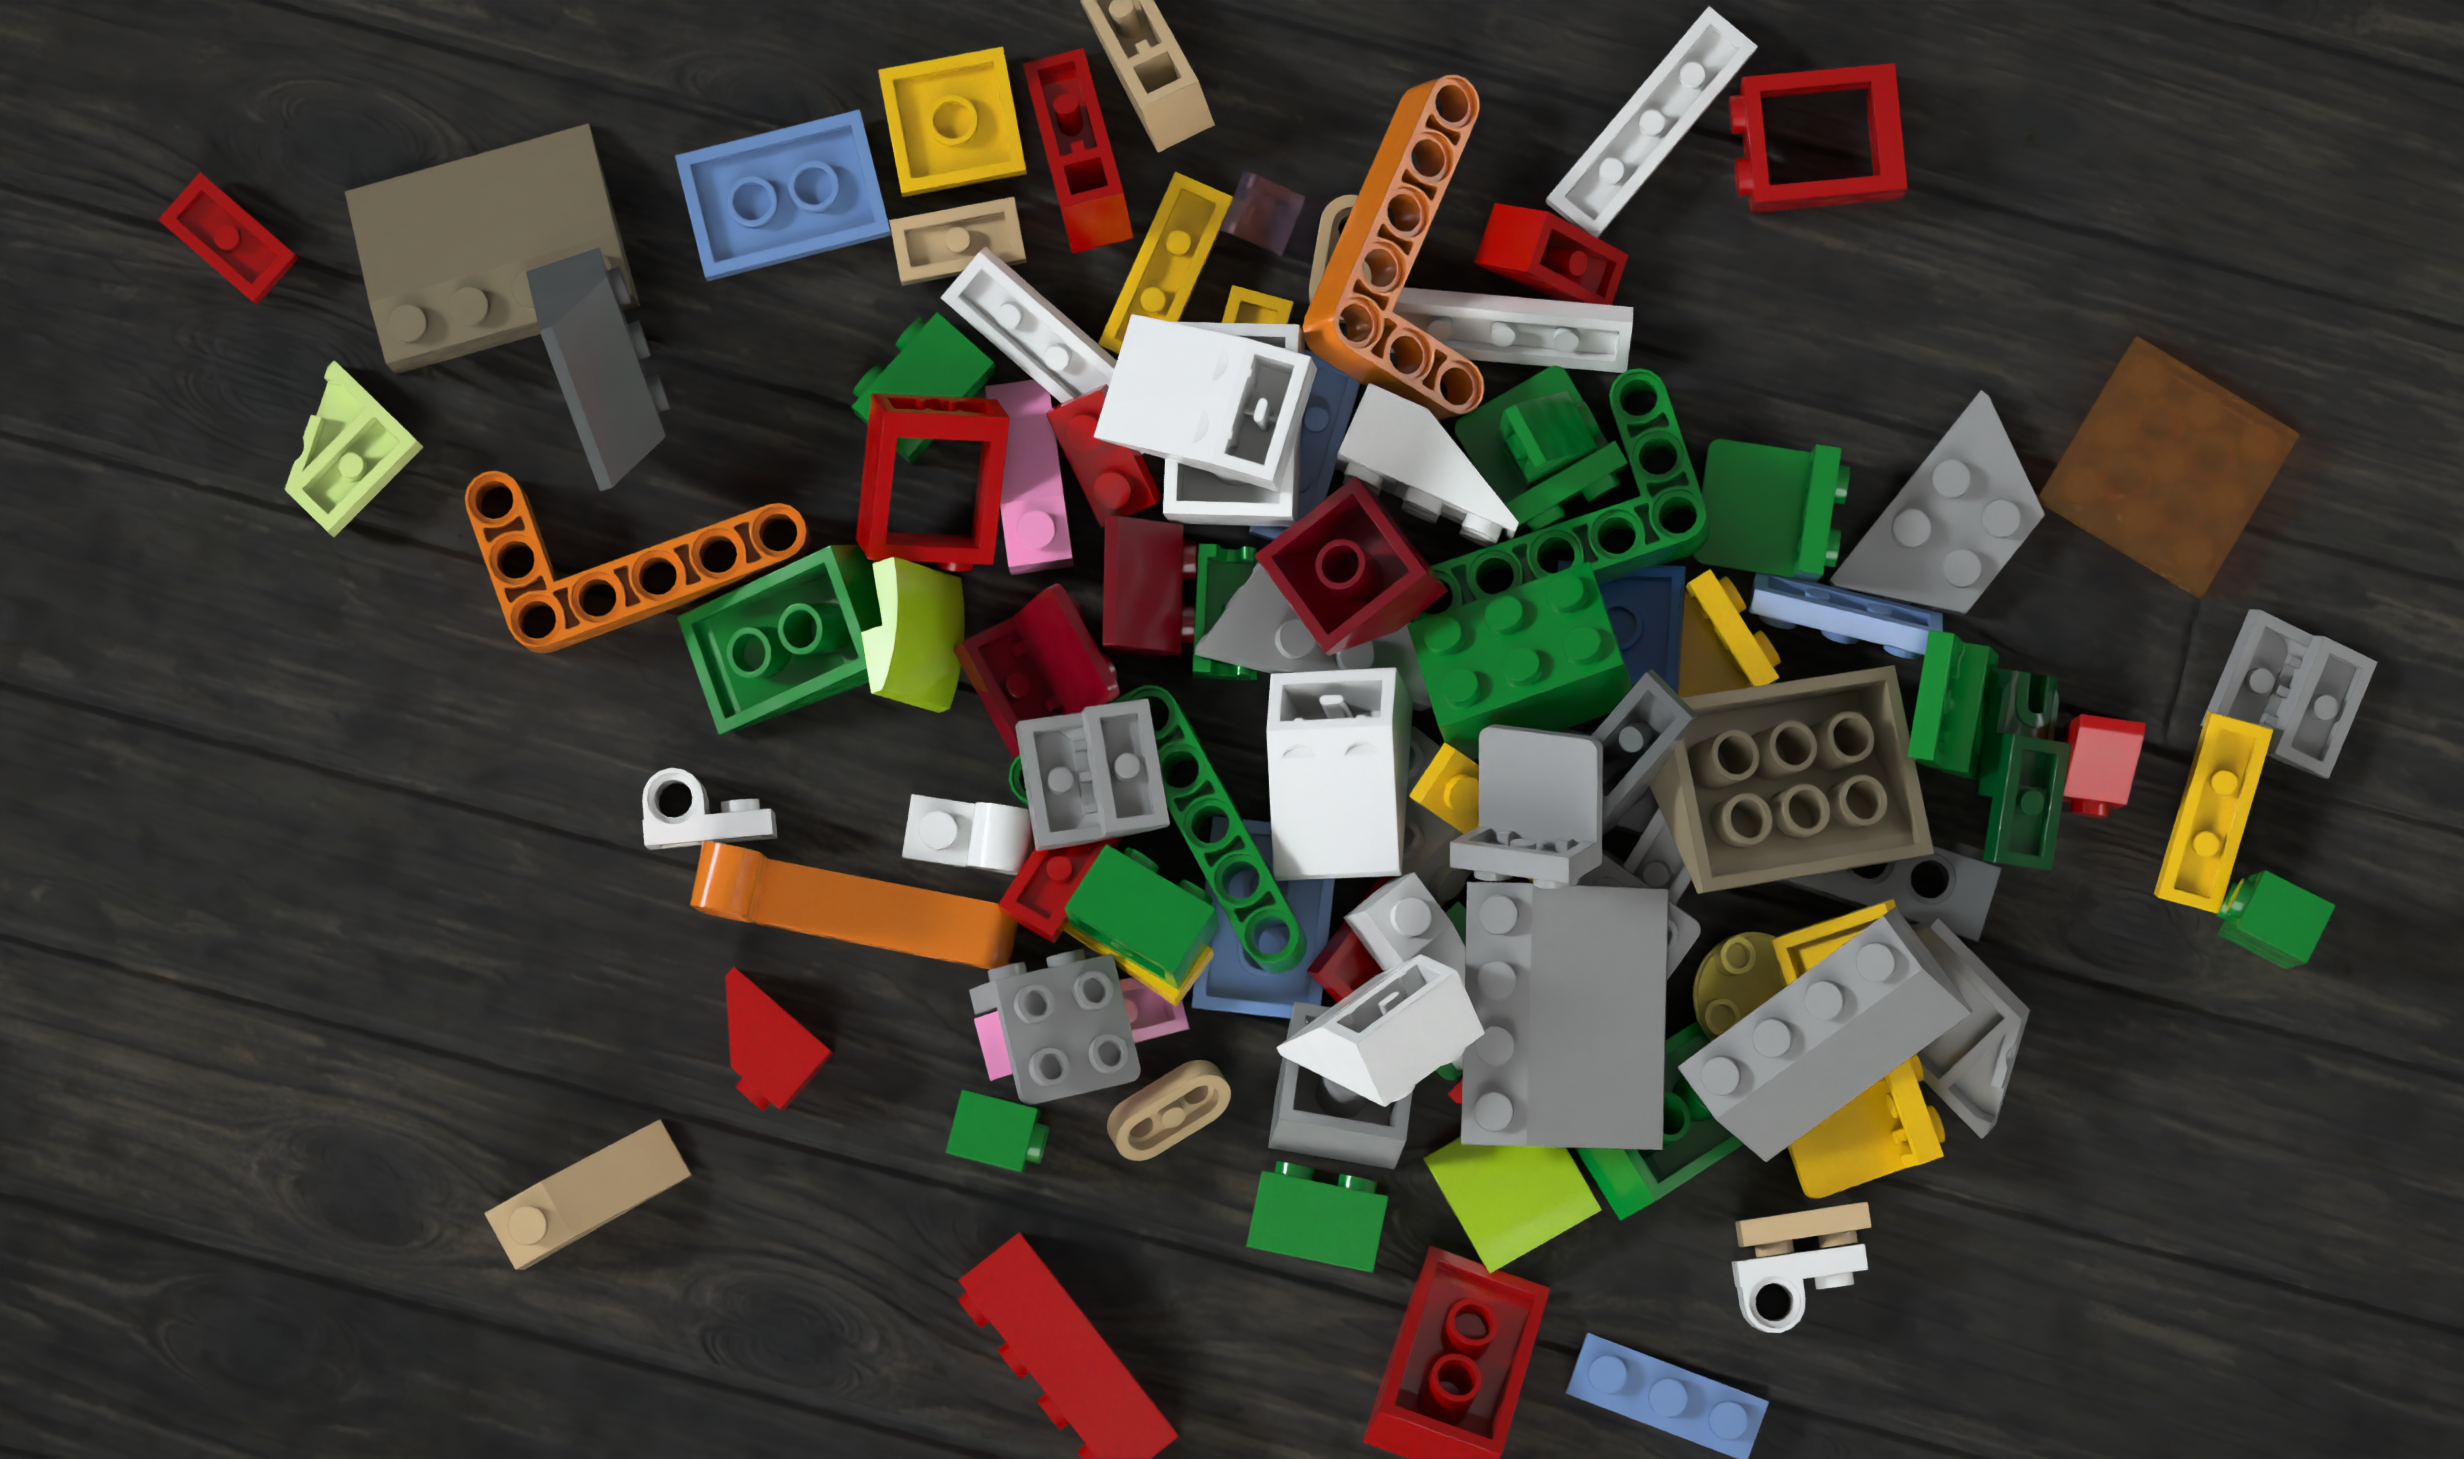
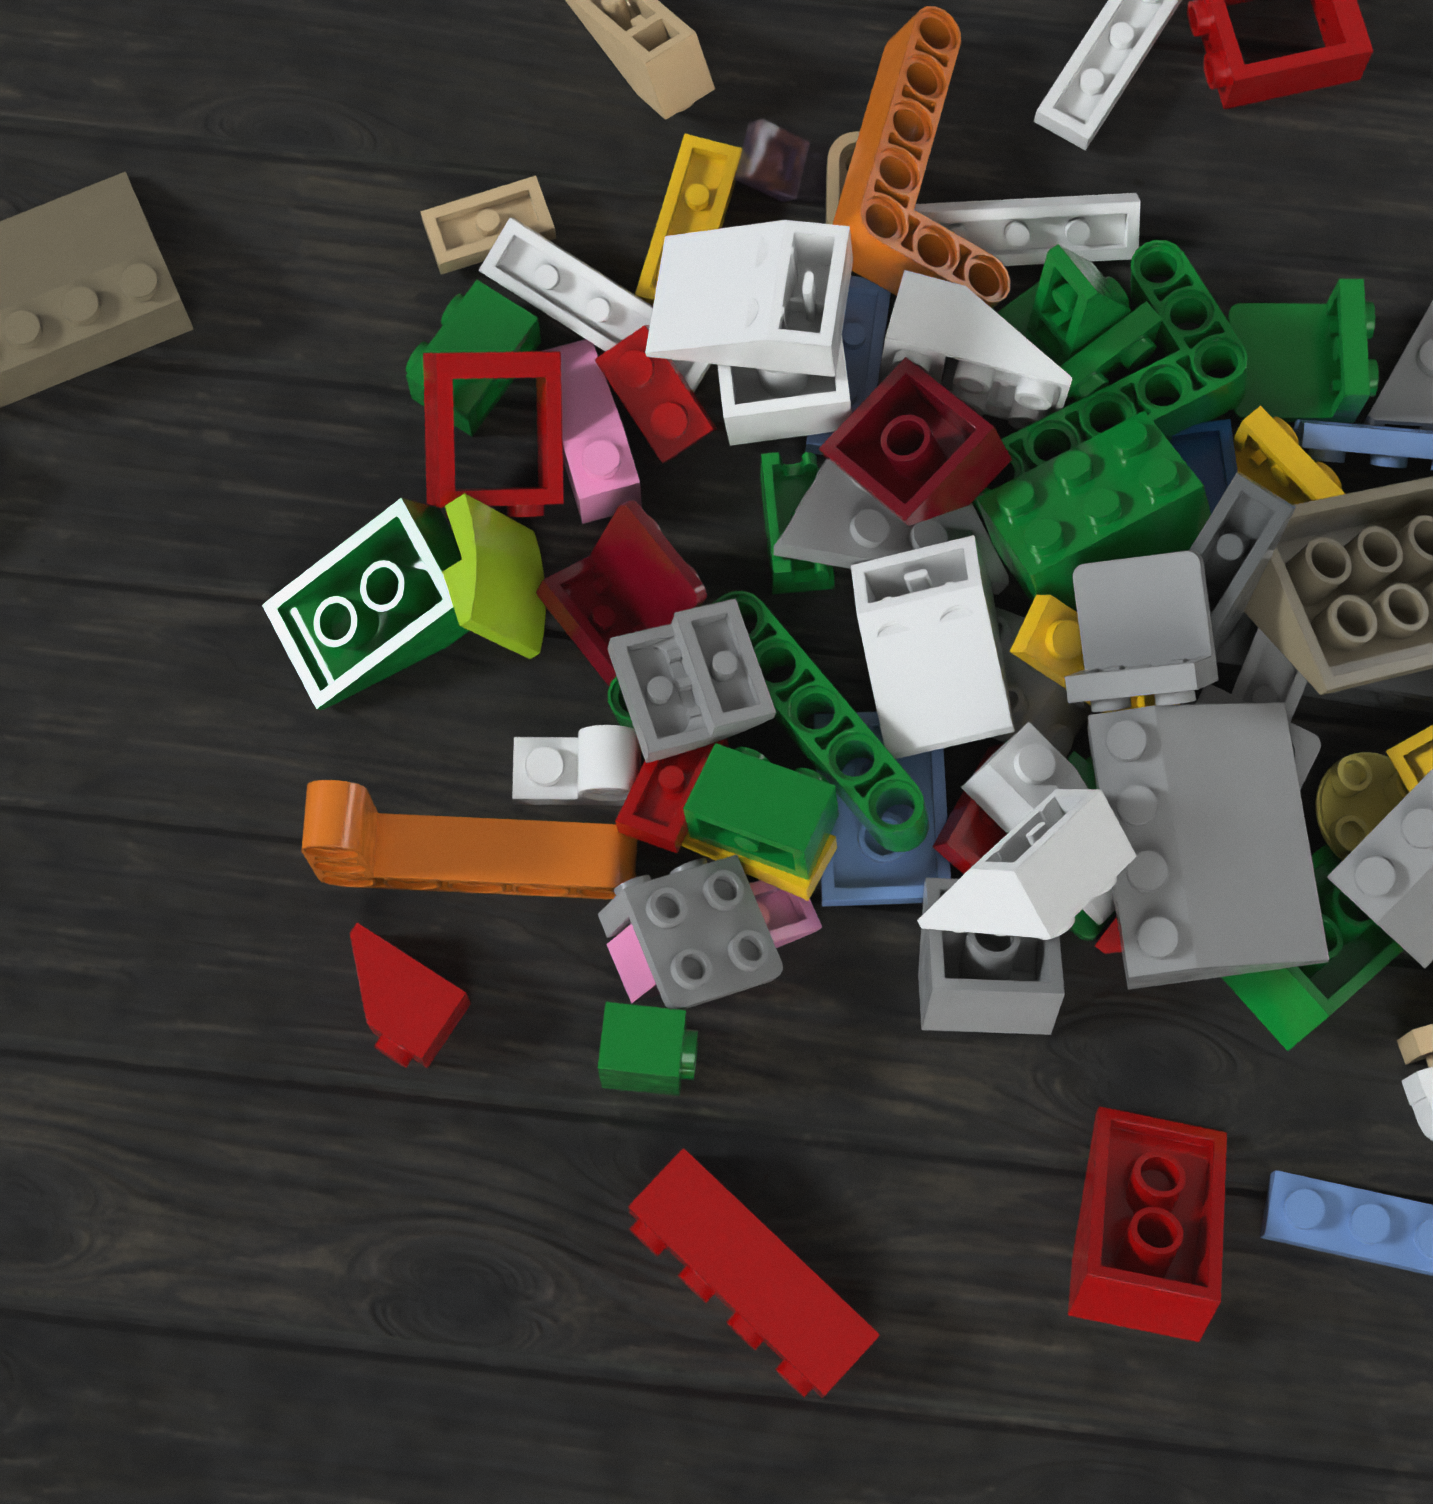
camera: 10 degrees left, 10 degrees down
orange beam [465,471,811,654] -> none
tan slope [484,1119,692,1270] -> none
dark grey slope [526,247,670,491] -> none
white plate [642,768,777,850] -> none
medium blue plate [675,109,892,281] -> none
yellow plate [878,46,1027,197] -> none
red slope [1022,48,1134,254] -> none
dark red slope [1102,516,1196,658] -> none
tan plate [1107,1060,1231,1161] -> none
green brick [1246,1161,1388,1273] -> none
lime slope [1423,1136,1602,1273] -> none
red slope [1474,203,1629,305] -> none

